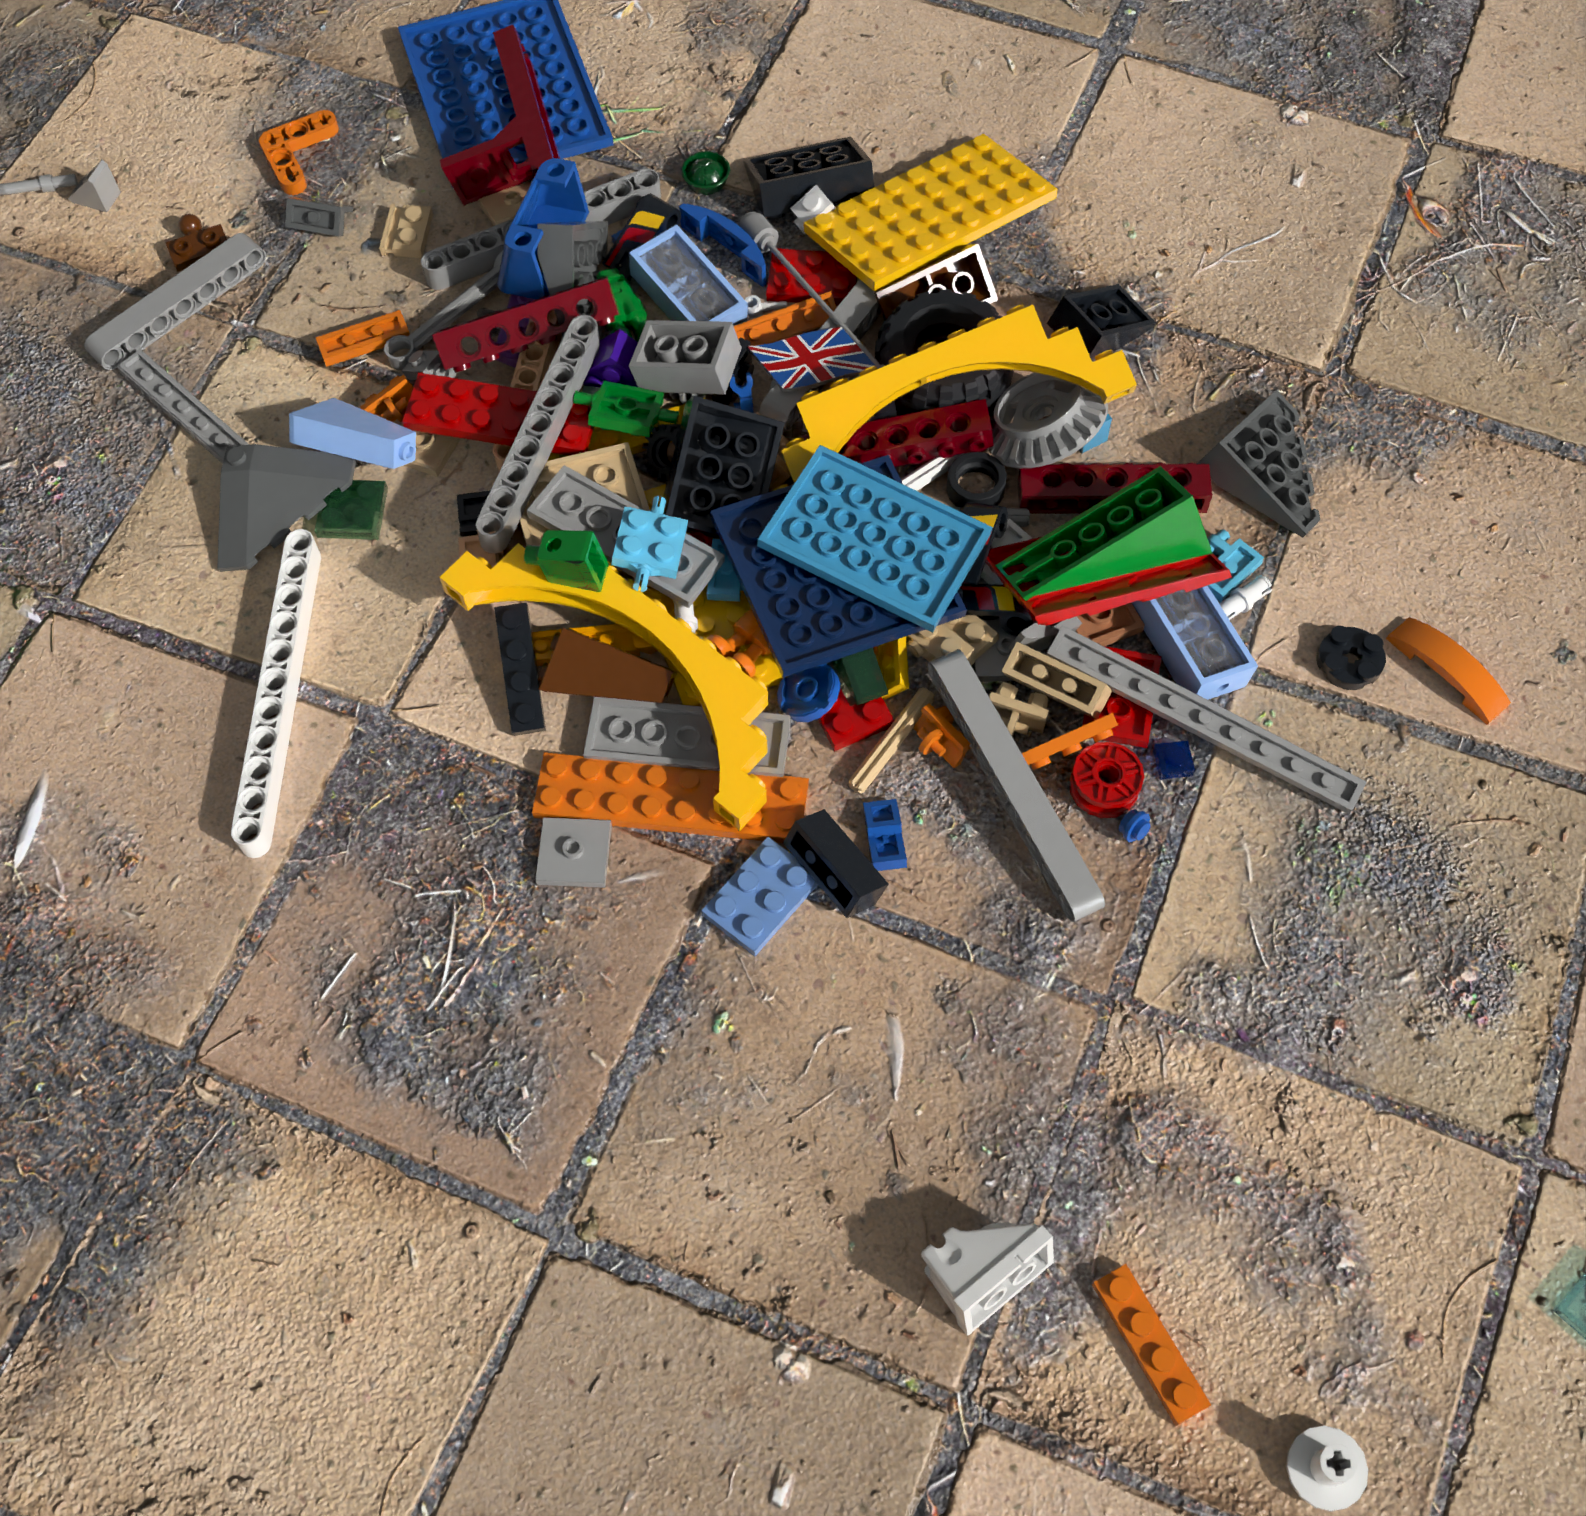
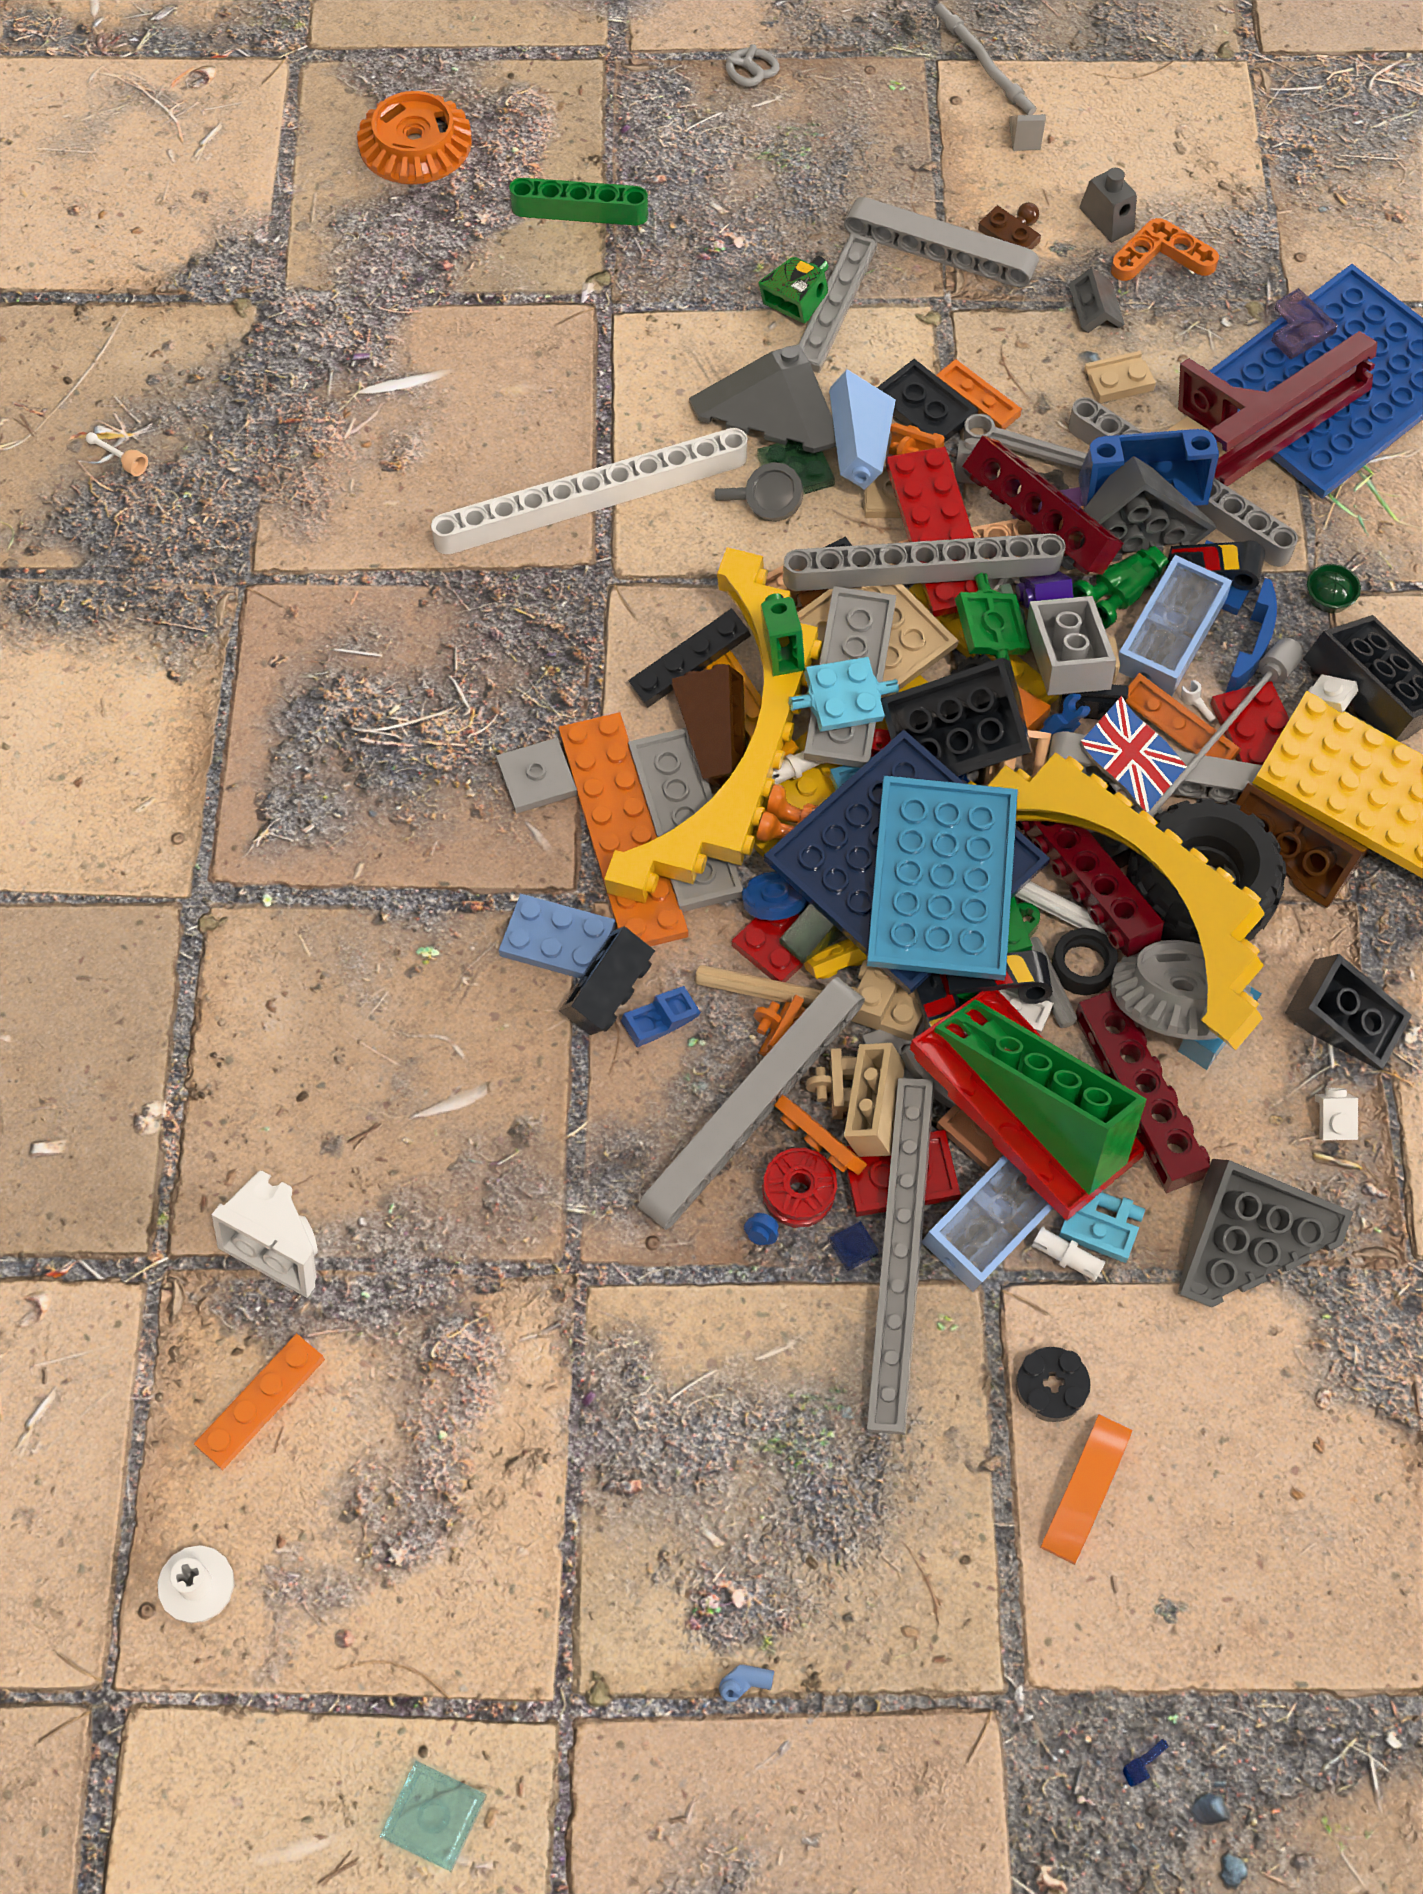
camera: 65 degrees right, 0 degrees up
none -> dark grey piece [715,462,804,522]
none -> medium blue arm [719,1664,774,1702]
none -> green torso [758,256,829,324]
none -> black plate [876,358,978,443]
none -> dark grey torso [1080,167,1137,243]
none -> clear purple plate [1271,288,1338,360]
none -> white bracket [1315,1088,1358,1140]

